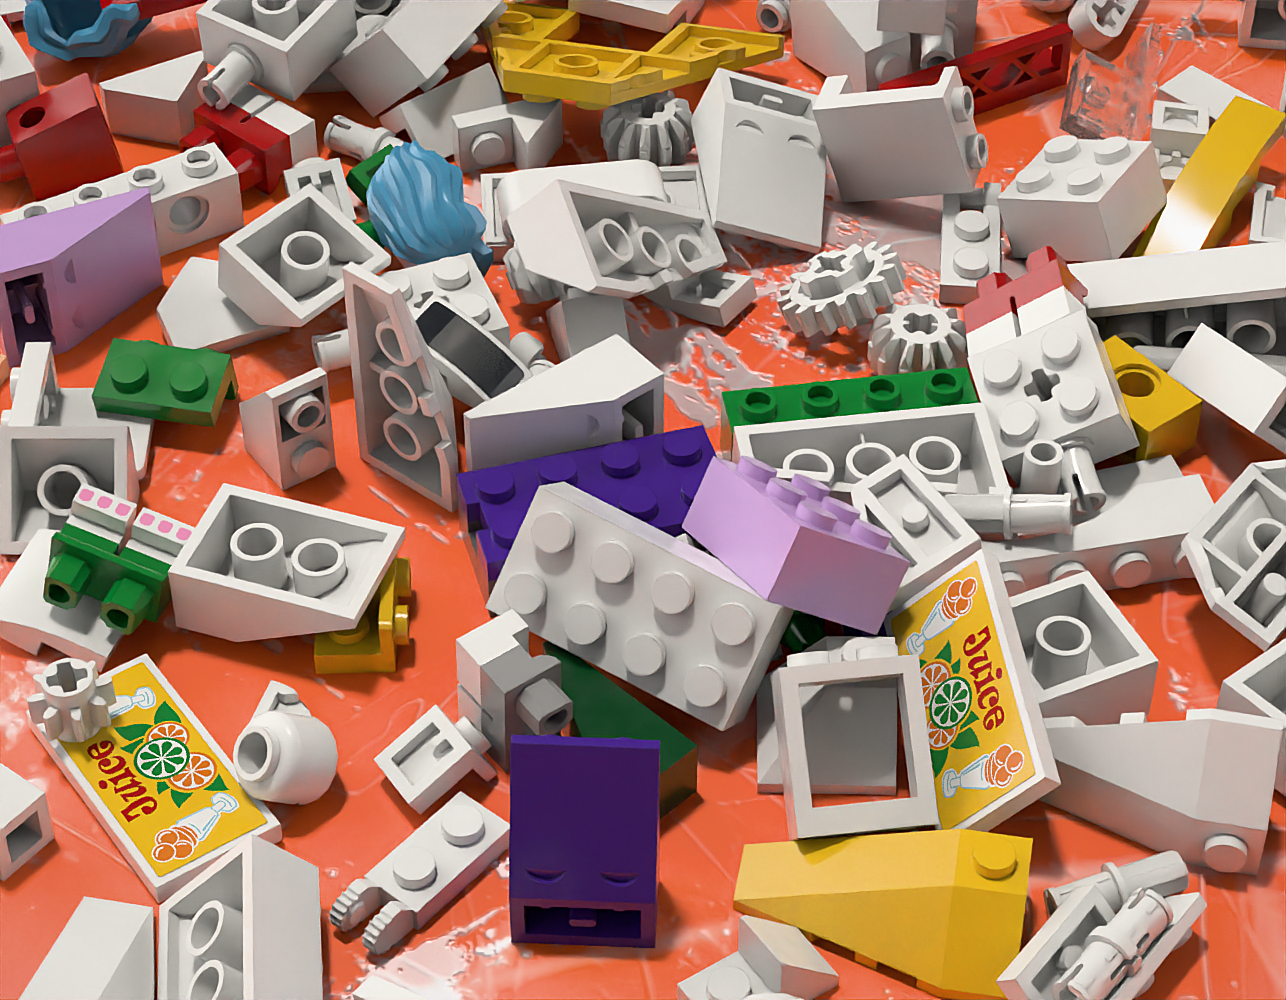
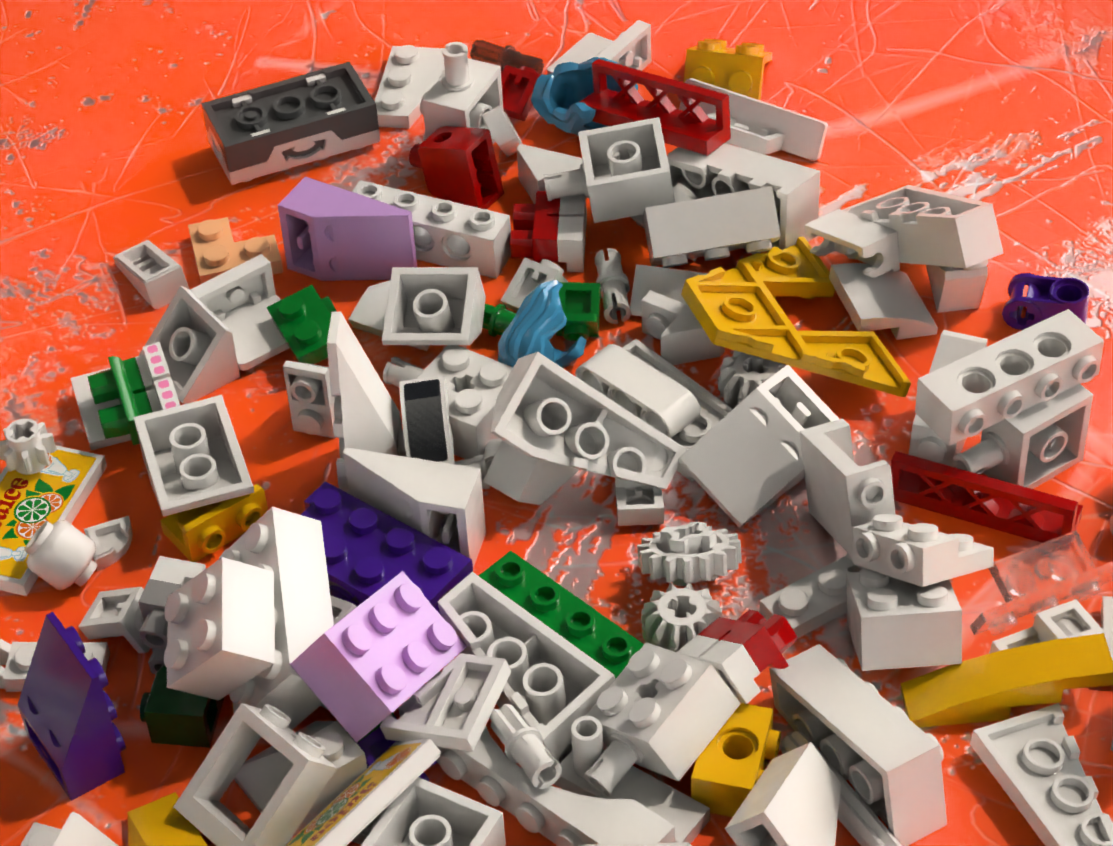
camera: 55 degrees right, 0 degrees up
none -> white brick [164,557,275,700]
none -> white beam [482,105,523,157]
none -> white plate [852,514,994,587]

